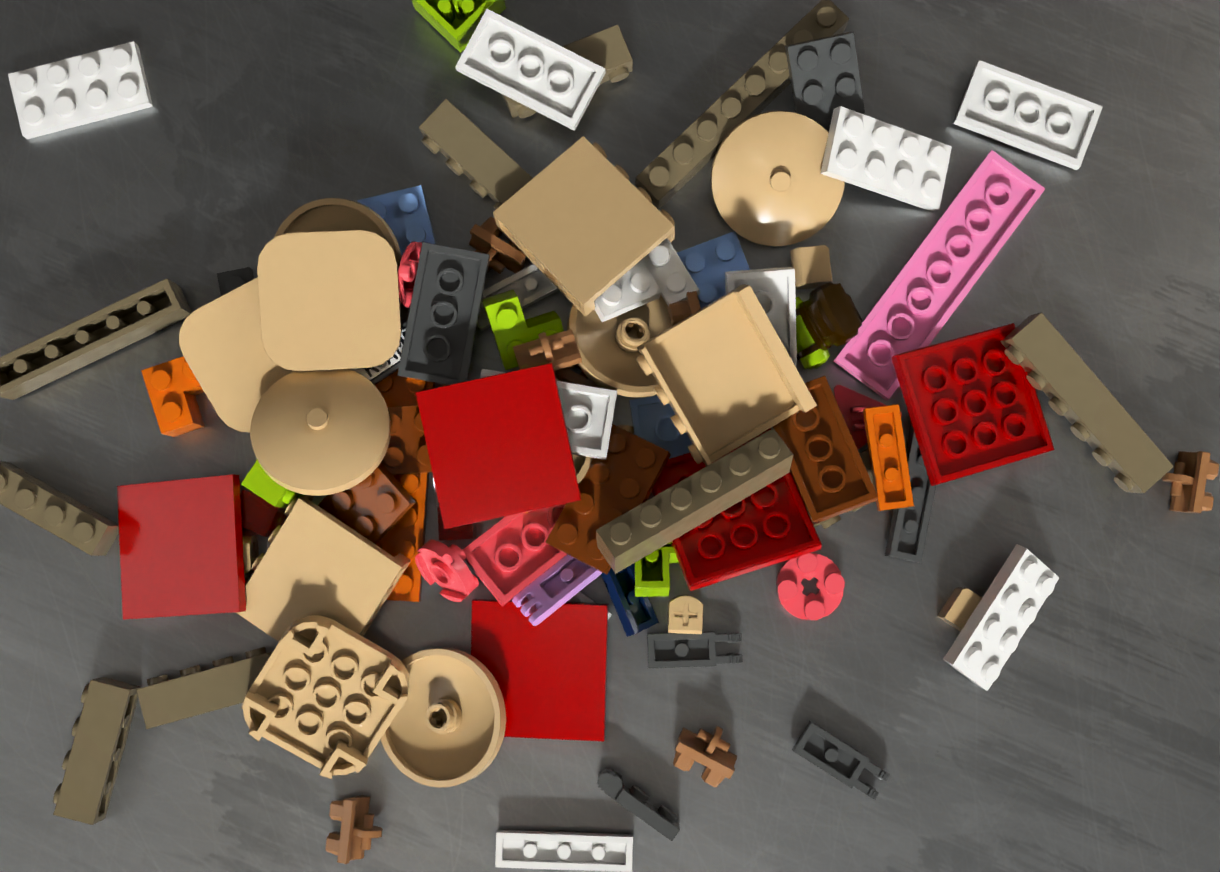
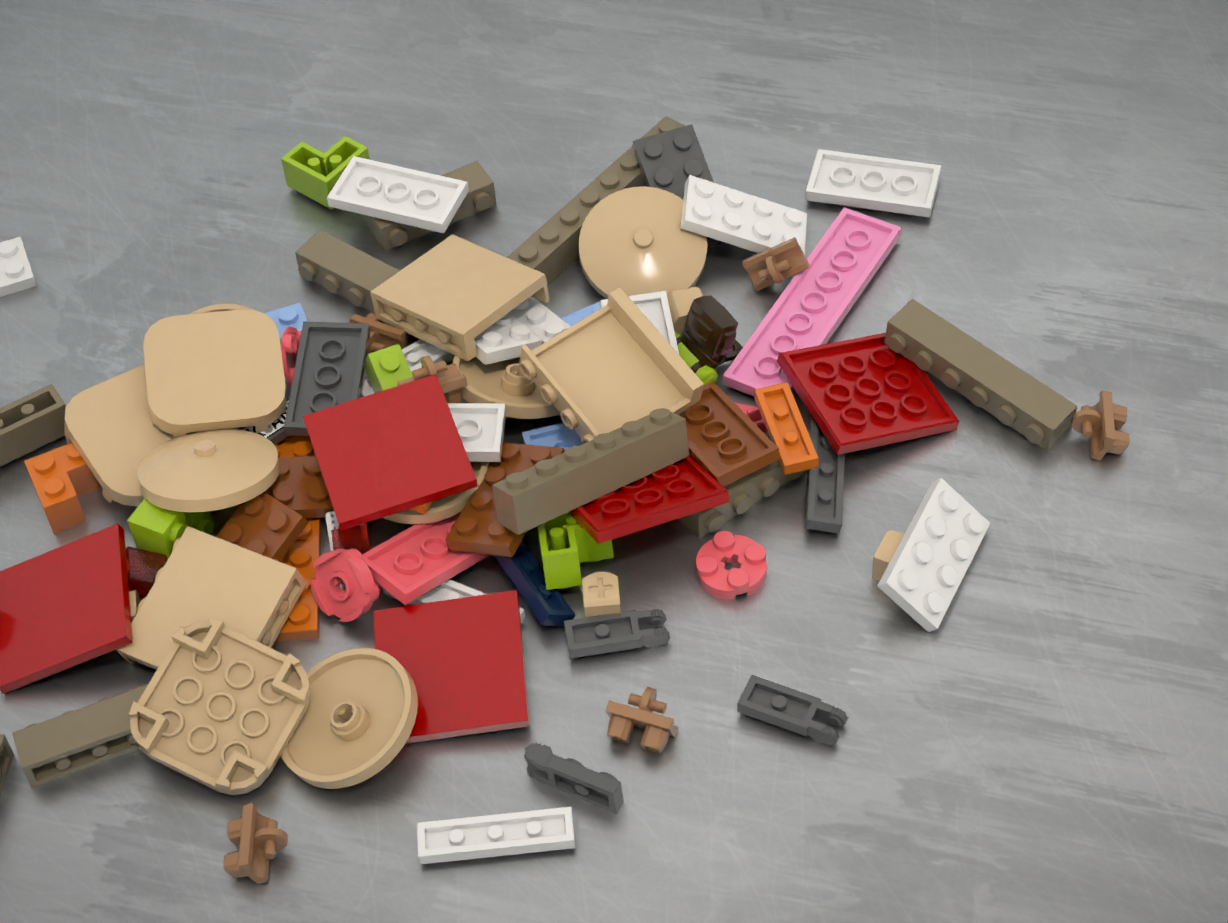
camera: 10 degrees left, 35 degrees down
lavender hinge [512,555,602,626] -> none
none -> medium nougat hips [742,237,809,291]

